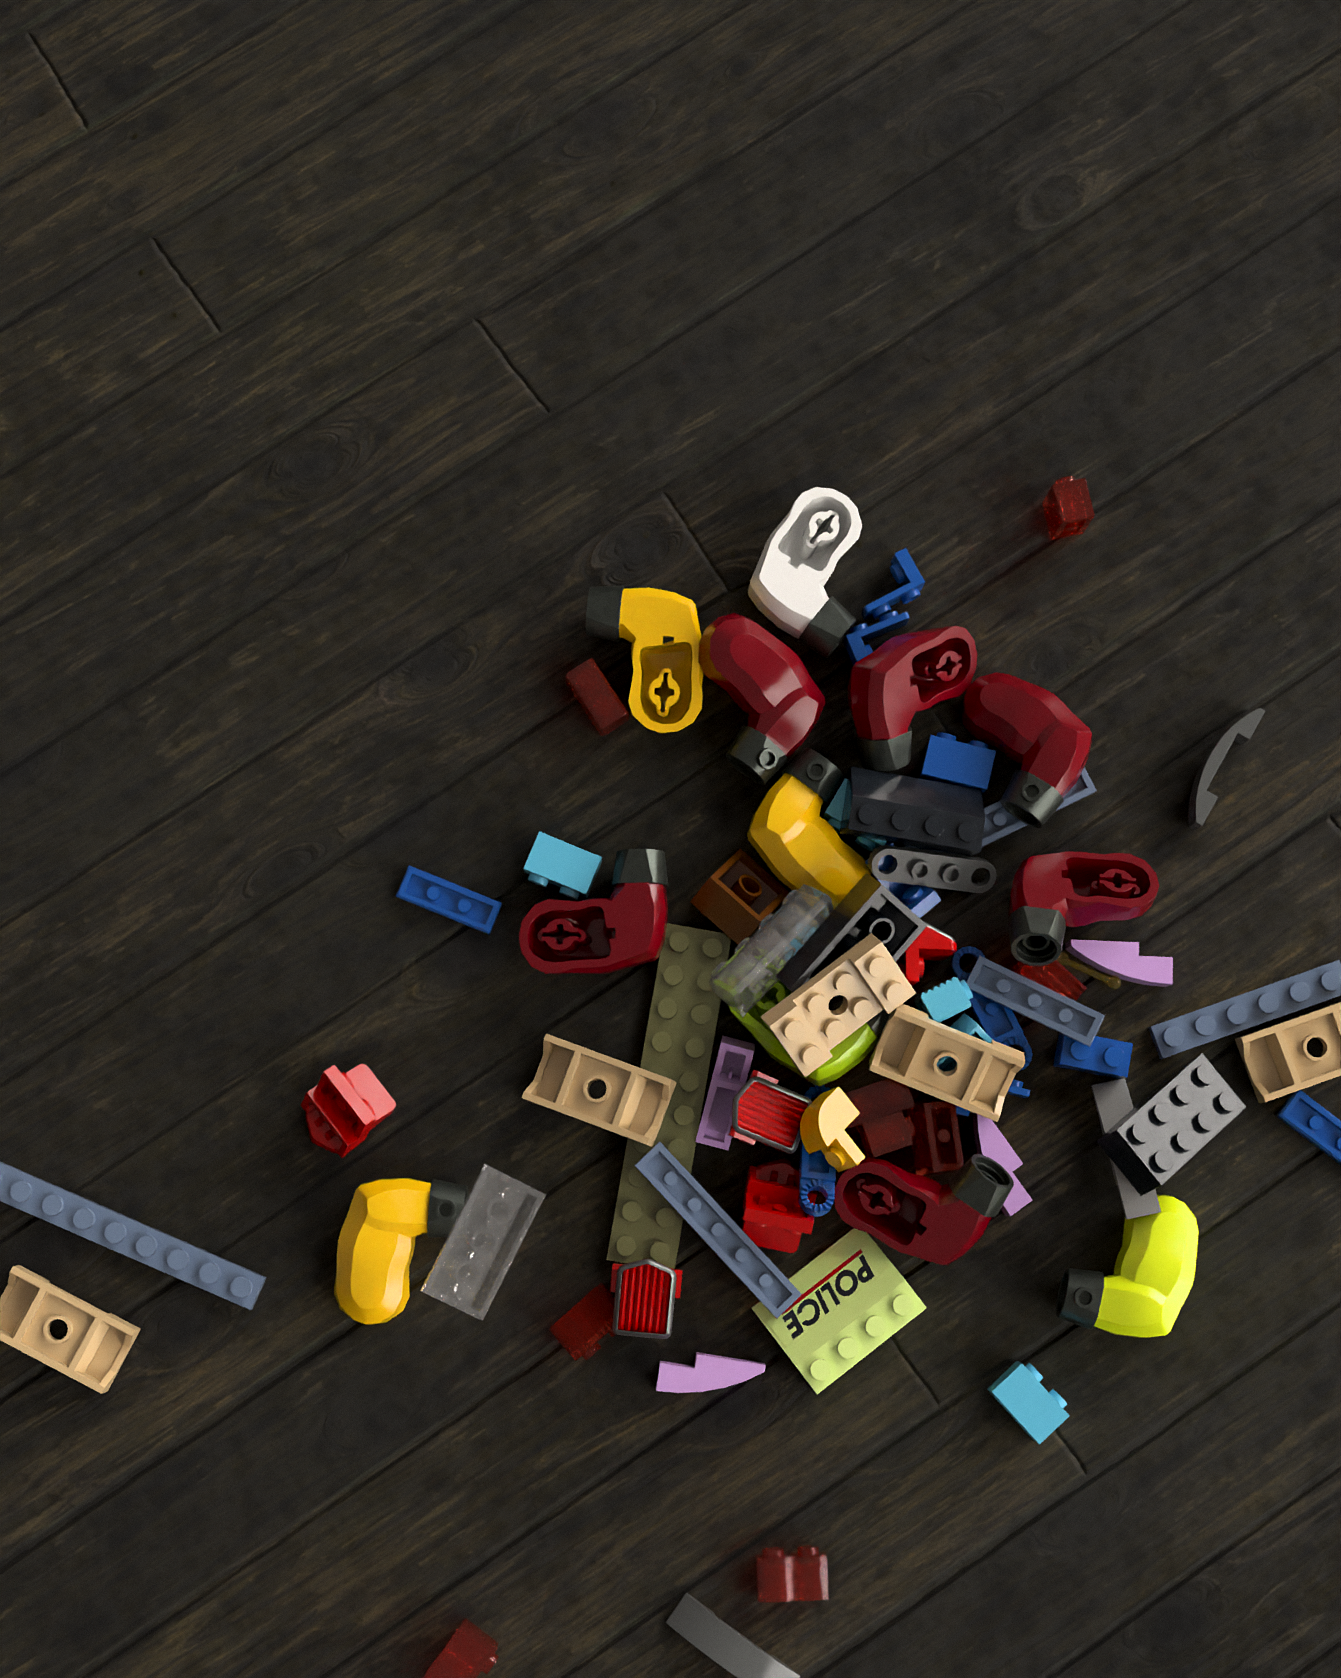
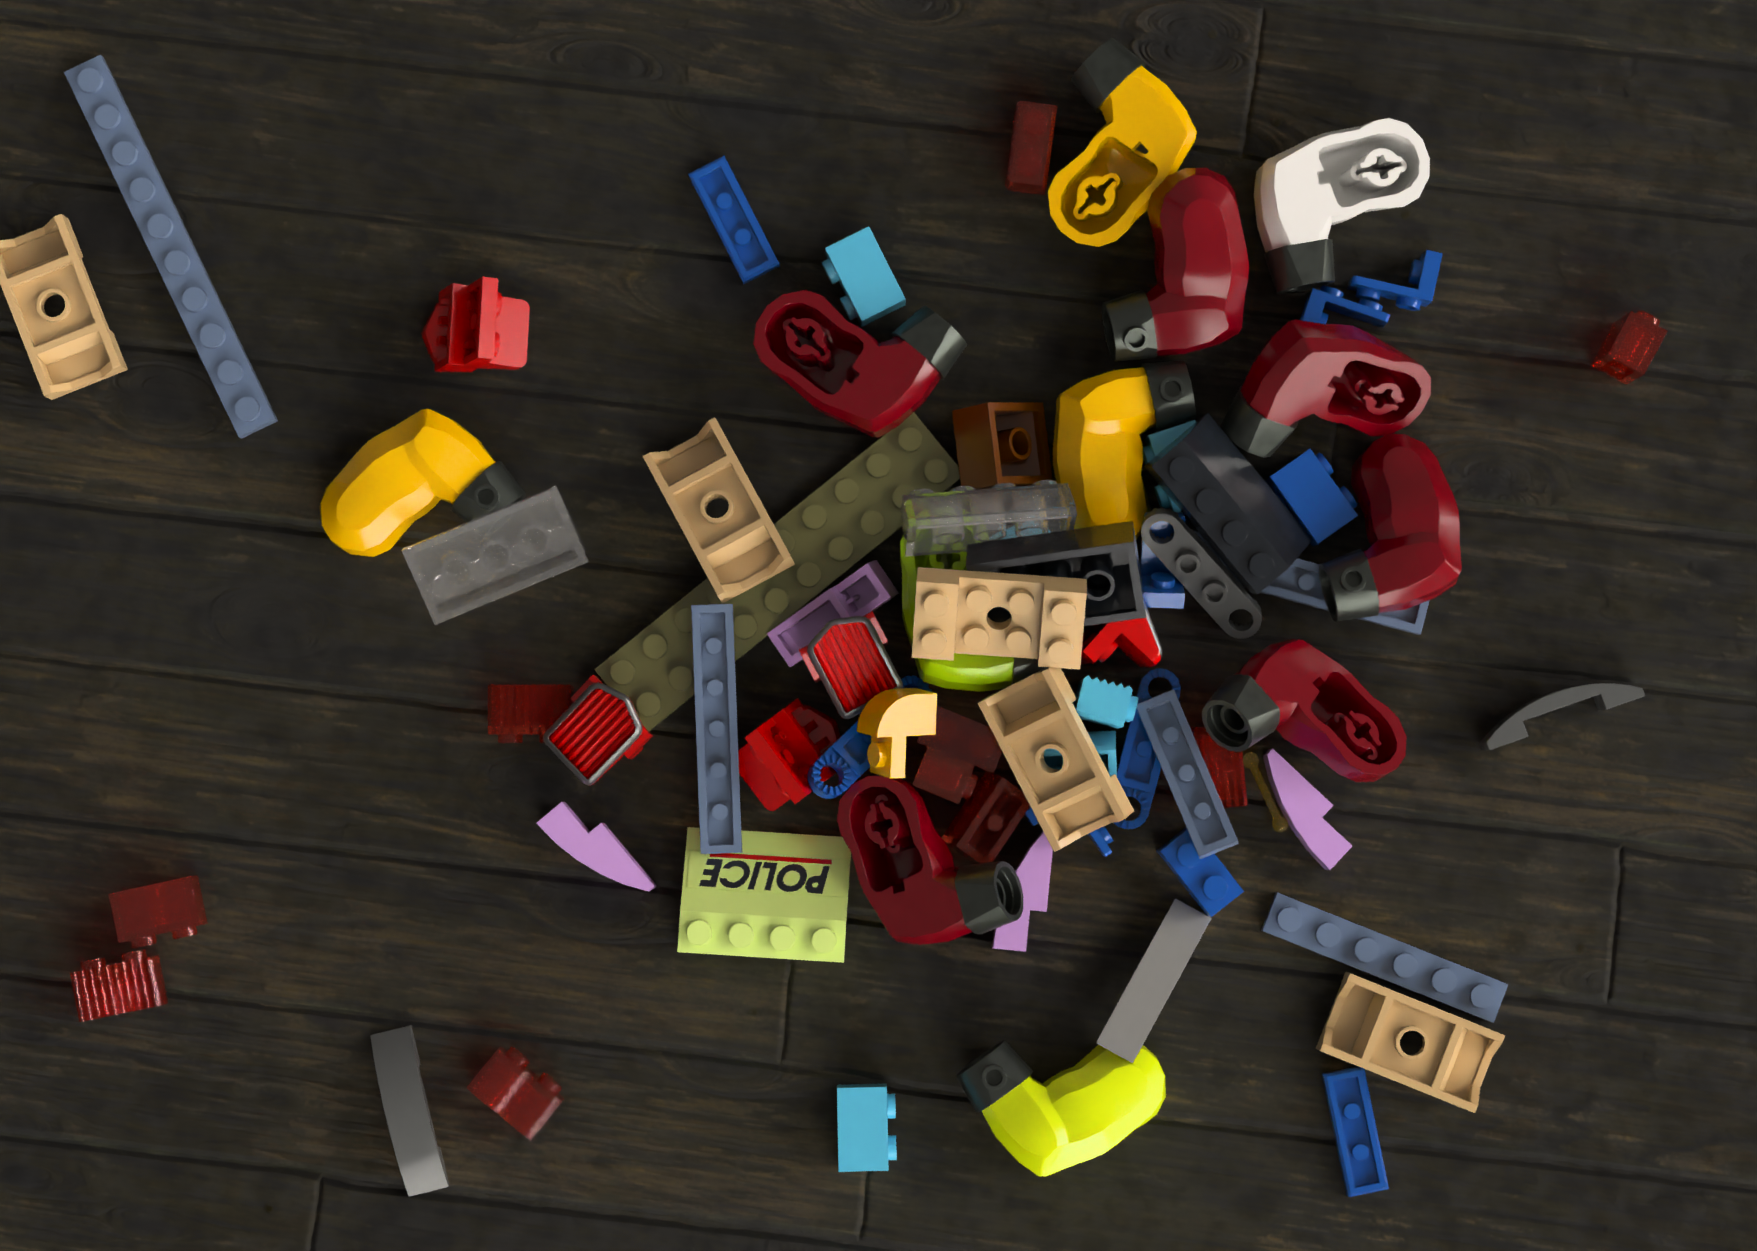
camera: 45 degrees right, 5 degrees up
brick [1097,1053,1246,1196] -> none

